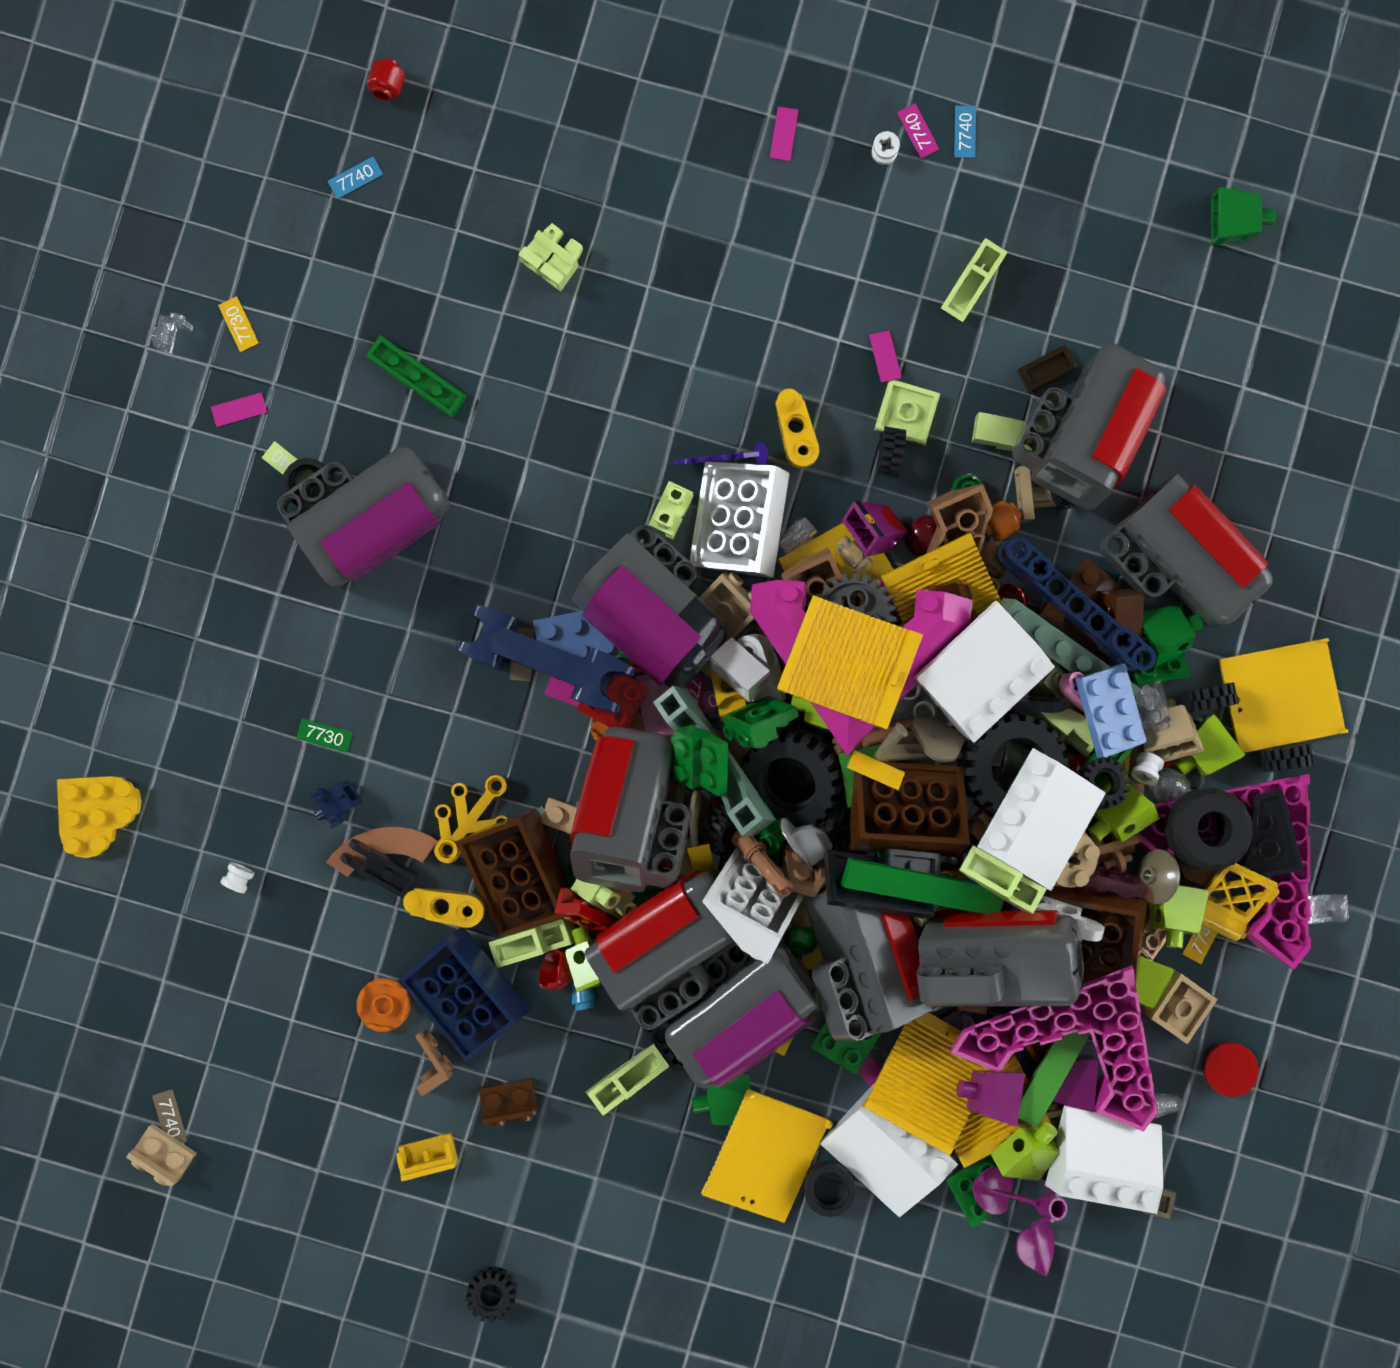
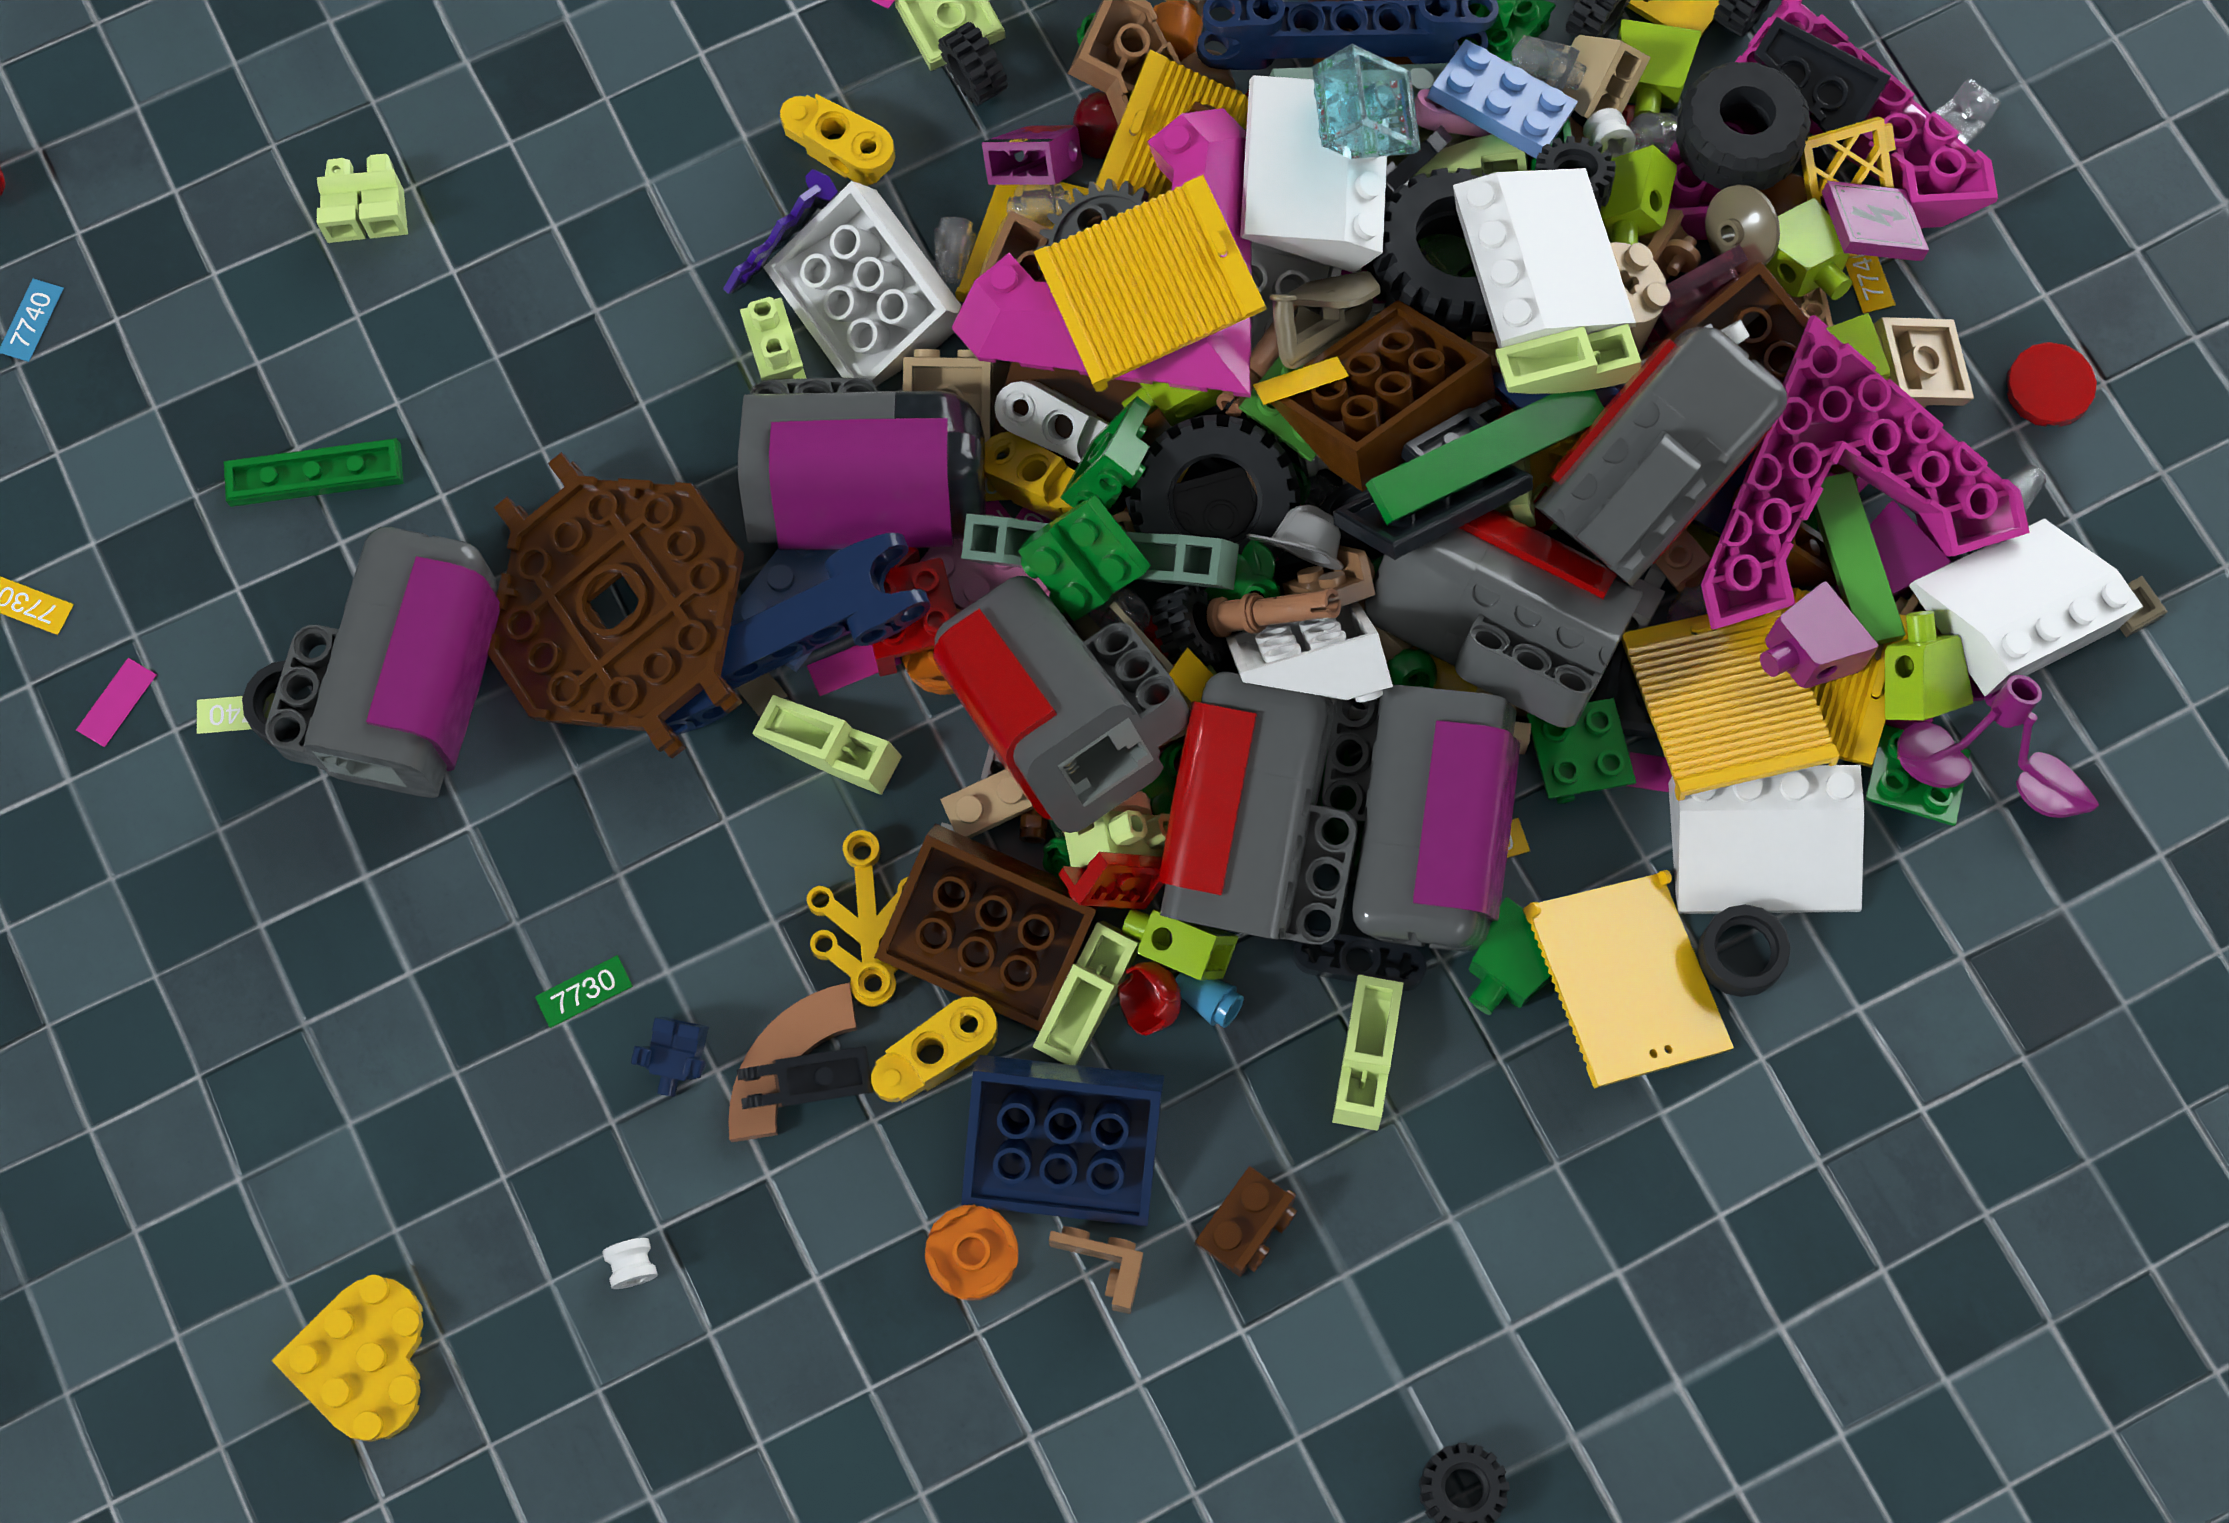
camera: 45 degrees left, 15 degrees down
yellow hinge [396,1133,458,1181] -> none
white hinge [710,637,770,703] -> none
none -> reddish brown plate [487,452,744,759]
none -> yellowish green slope [752,695,902,795]
none -> clear light blue slope [1312,44,1421,159]
none -> tile [1822,181,1929,261]

